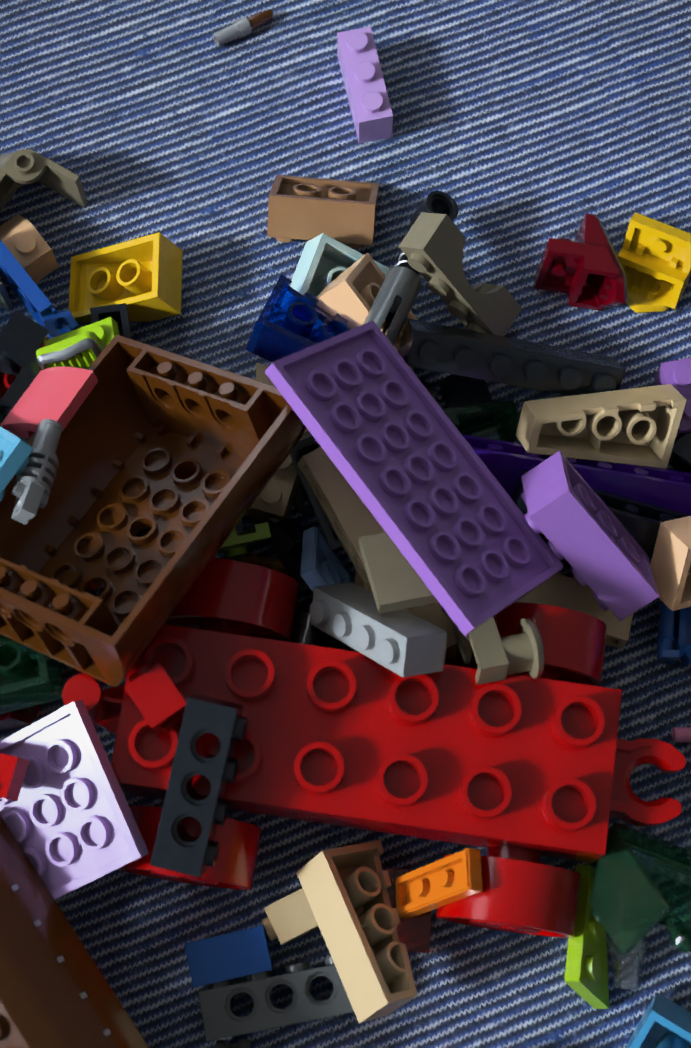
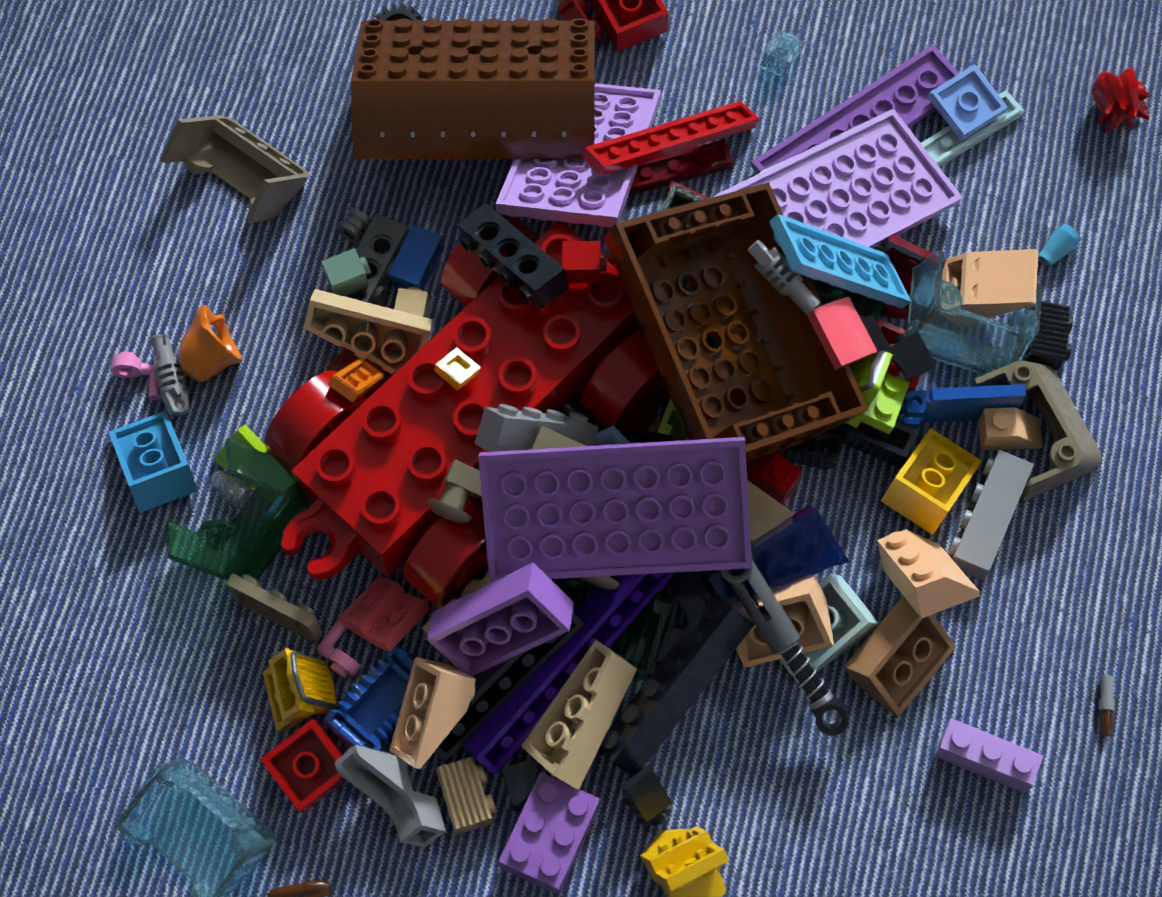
camera: 125 degrees right, 5 degrees down
dark tan arch [398,212,522,337] -> none
dark red piece [534,213,628,311] -> none
none -> sand green brick [321,248,371,296]
none -> coral slope [338,576,430,652]
none -> tile [434,348,480,391]
none -> black slope [622,765,672,829]
none -> light nougat slope [877,529,980,618]
none -> light grey brick [948,449,1034,581]

